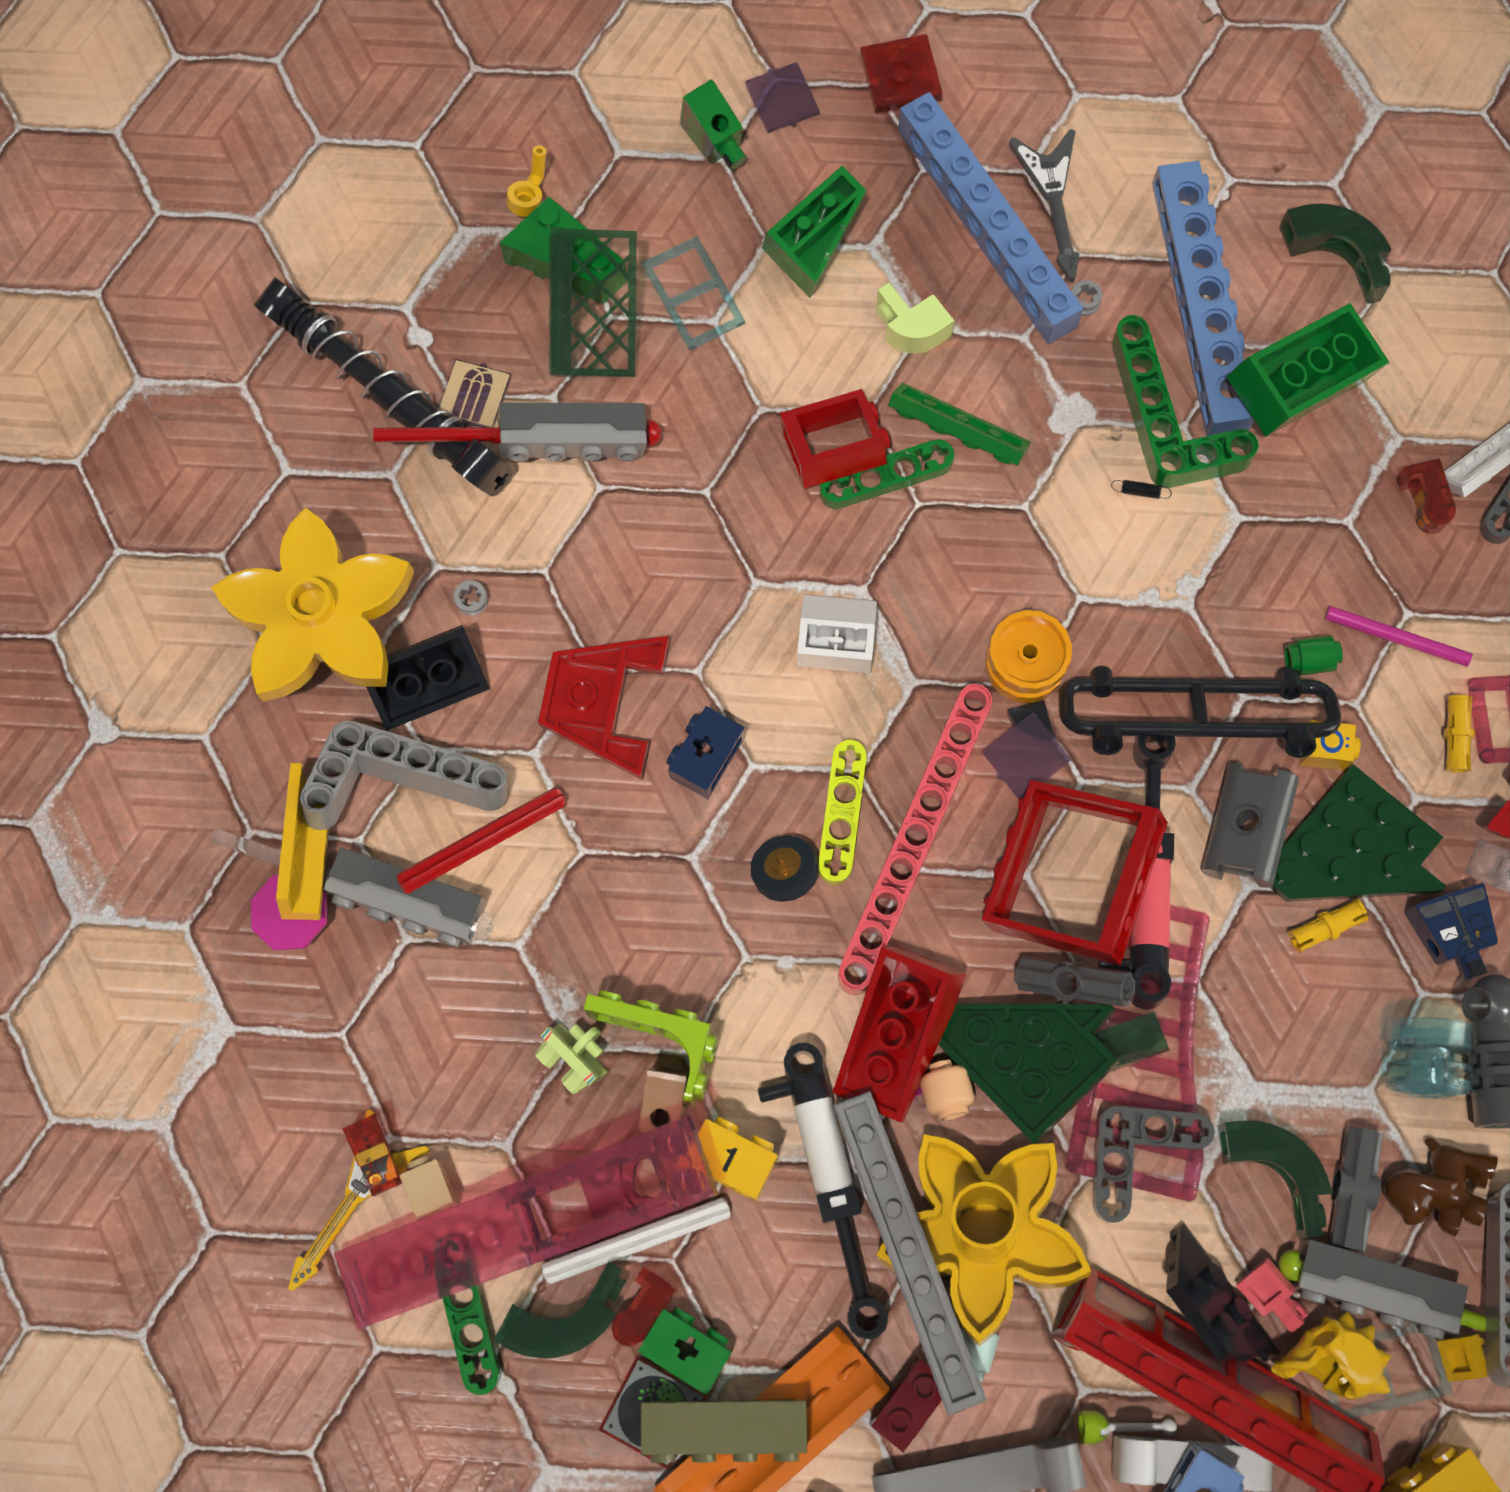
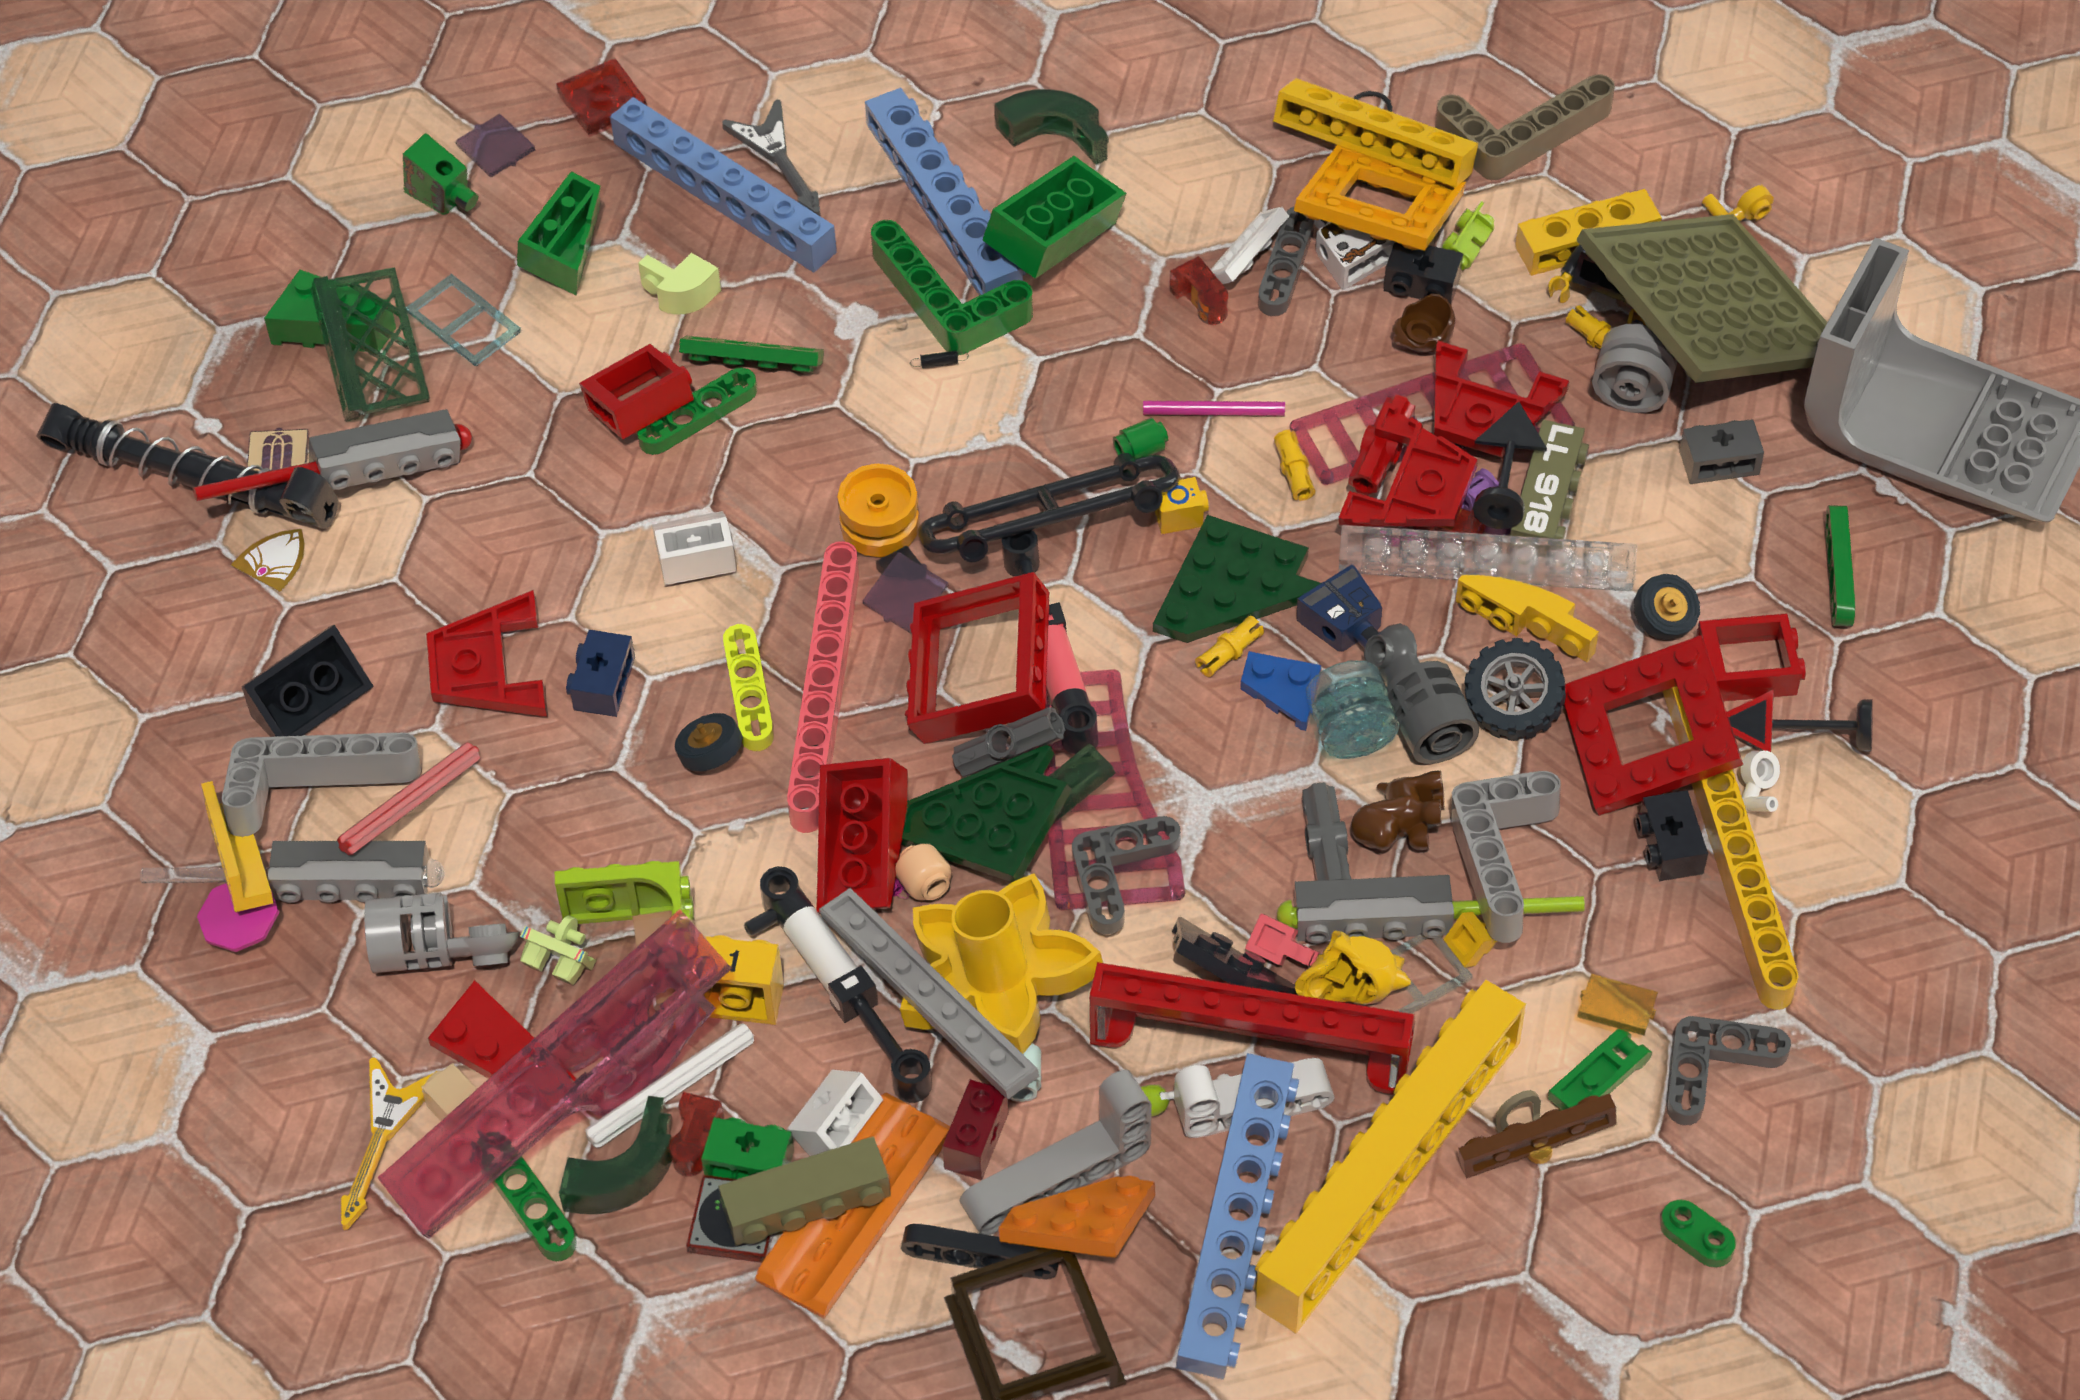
camera: 20 degrees left, 20 degrees down
yellow plant [211,508,414,702] -> none
clear red leg [342,1114,403,1197] -> none
light grey bush [454,580,488,616] -> none
yellow plate [507,145,546,217] -> none
light grey bush [1071,280,1103,316] -> none
dark grey piece [1202,763,1299,888] -> none
clear green arch [1217,1121,1332,1239] -> none
none -> sticker [231,529,305,592]
none -> light grey cylinder [364,893,520,973]
none -> red wing [428,980,580,1117]
none -> white brick [787,1070,883,1156]
none -> blue wing [1241,651,1321,731]

